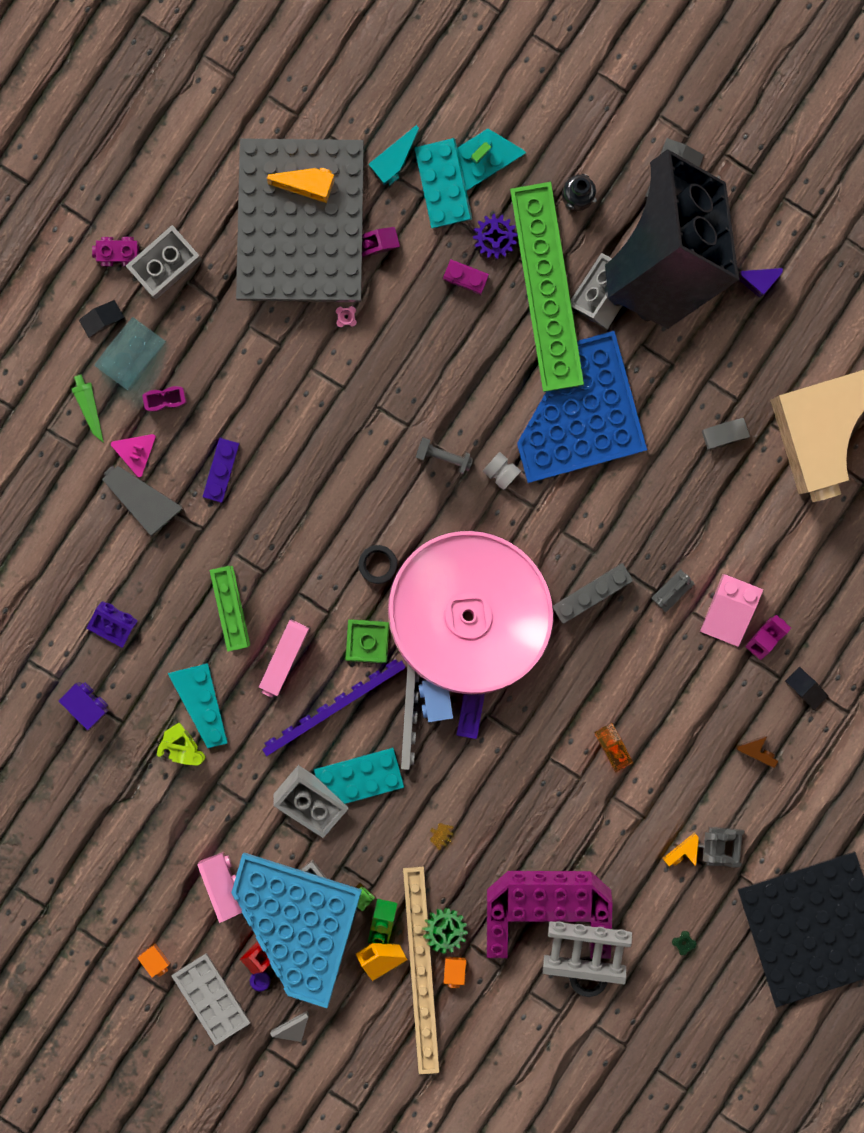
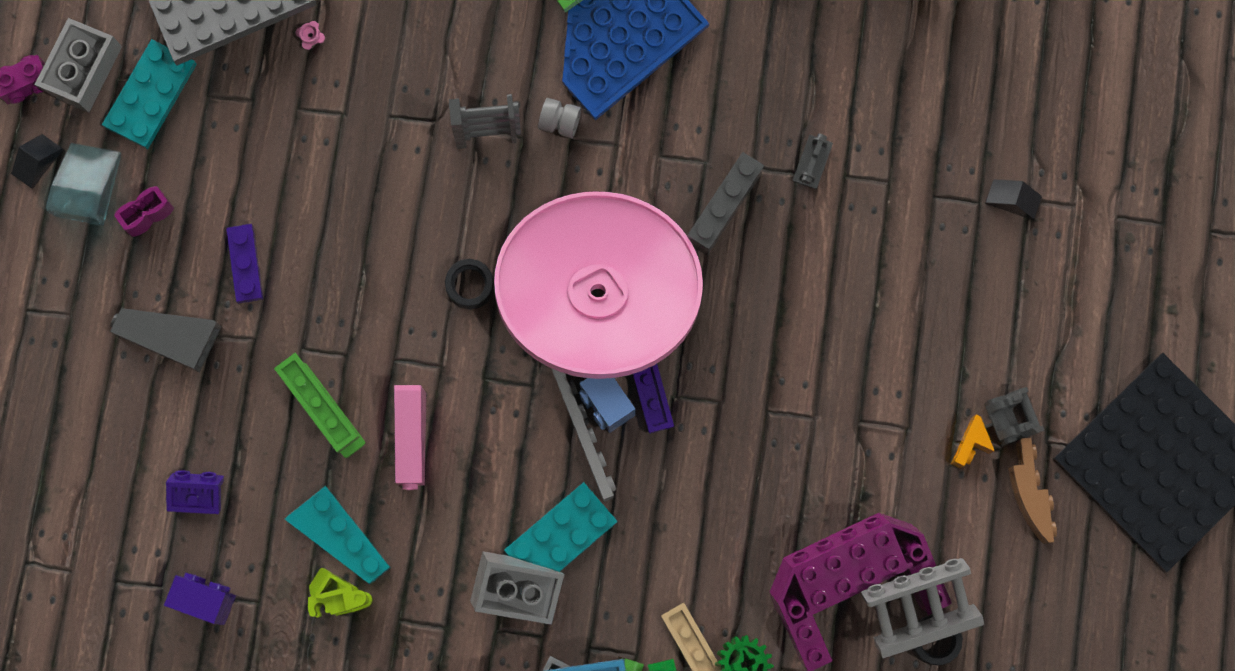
camera: 25 degrees left, 10 degrees down
bright green bar [71,374,104,443] -> none
dark pink piece [111,434,156,477] -> none
dark purple plate [262,659,406,756] -> none
bright green tile [346,619,389,663] -> none
clear yellow piece [430,823,454,850] -> none
clear orange slope [594,723,633,773] -> none
clear green plate [672,931,697,955] -> none
bright pink slope [700,574,763,647] -> none
reddish brown slope [736,736,778,768] -> none
magenta brick [745,615,791,660] -> none
none -> teal plate [102,39,197,150]
none -> medium nougat slope [1008,438,1057,544]

